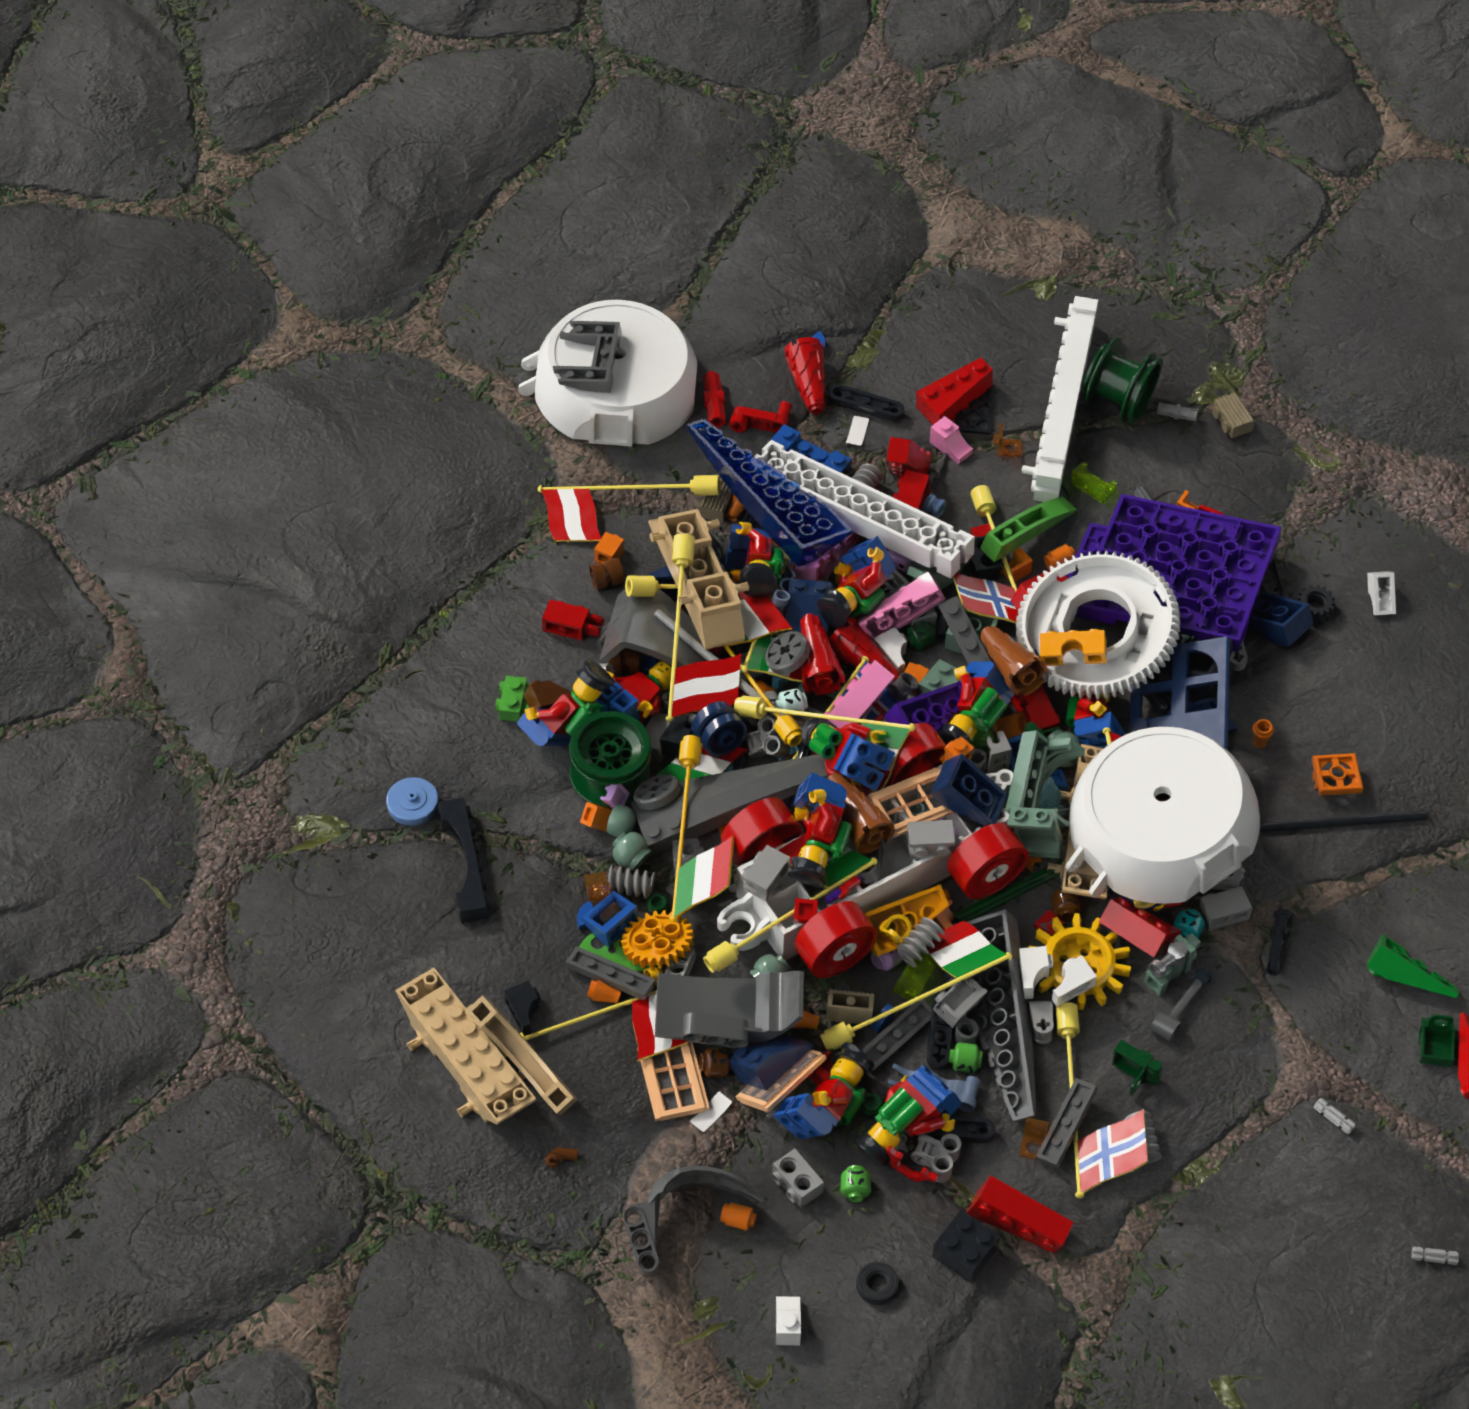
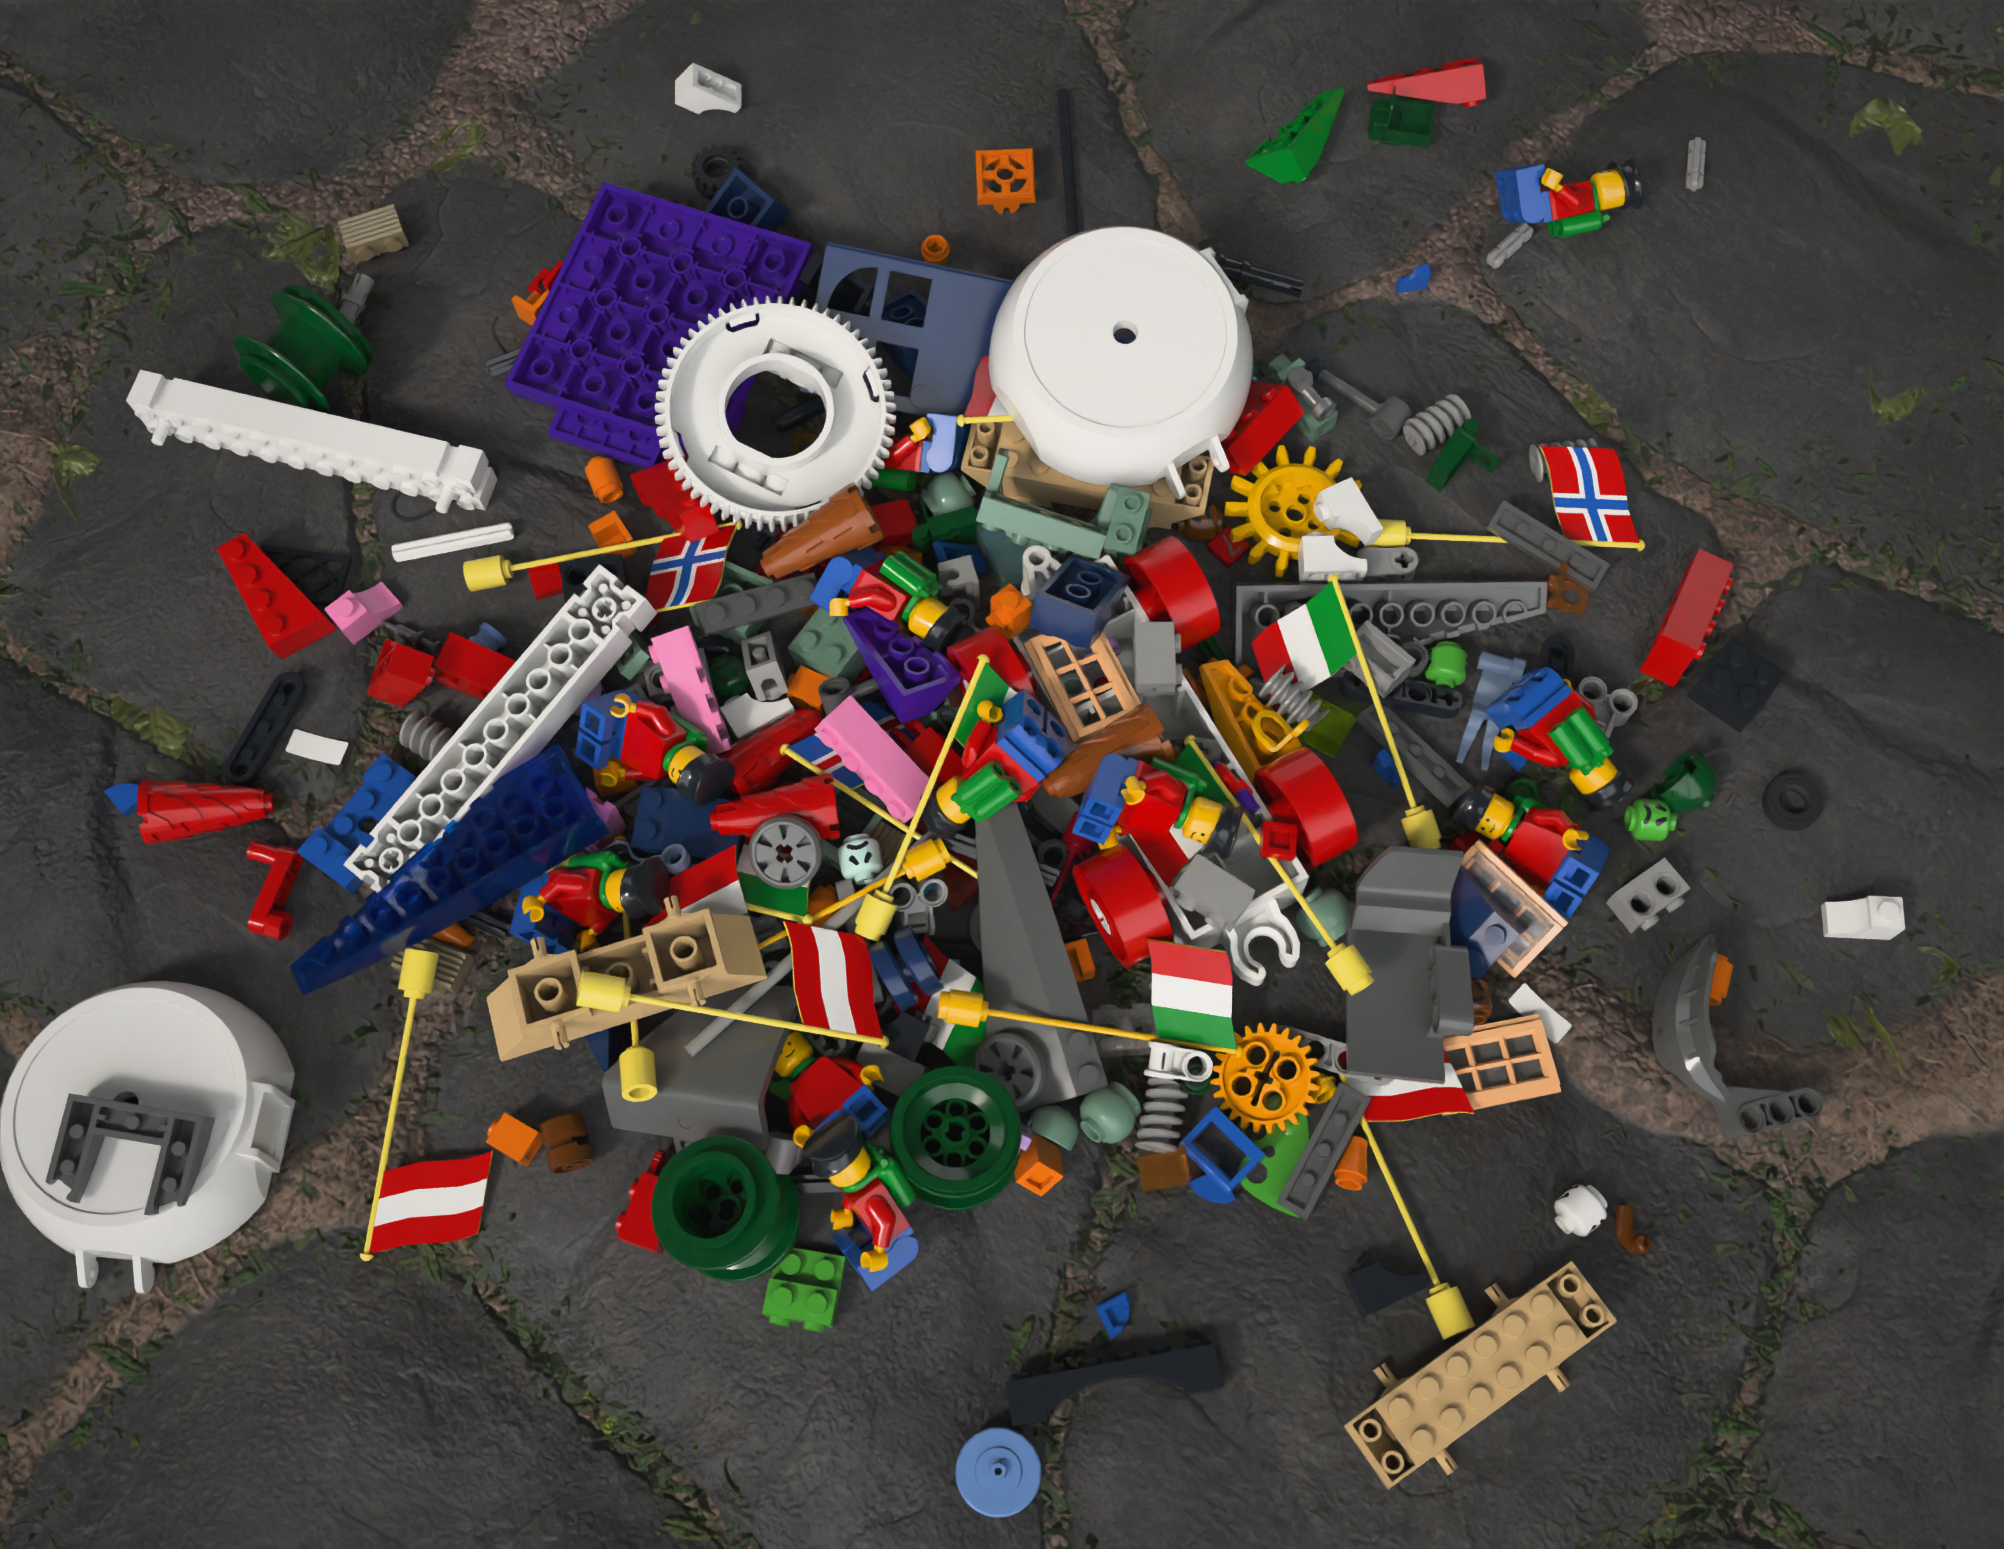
camera: 85 degrees left, 15 degrees up
tan arch [466,995,578,1115] -> none
reddish brown slope [523,680,571,709] -> none
red piece [703,371,726,428] -> none
dark tan brick [826,989,874,1025] -> none
red helmet [886,1145,939,1182] -> none
bright green slope [980,496,1077,562] -> none
clear orange bracket [993,423,1021,457] -> none
light orange arch [1040,629,1107,666] -> none
clear neon green hinge [1071,462,1117,504] -> none
none -> white axle [392,522,514,562]
none -> dark green wheel [651,1135,802,1283]
none -> light grey brick [741,631,789,702]
none -> blue tile [1095,1291,1130,1340]
none -> white piece [1144,1041,1213,1082]
none -> blue tile [1395,264,1431,293]
none -> light grey piece [1403,394,1471,456]
none -> piece [1495,158,1643,238]
none -> white head [1554,1185,1608,1236]
none -> dark green cylinder [1650,749,1717,813]

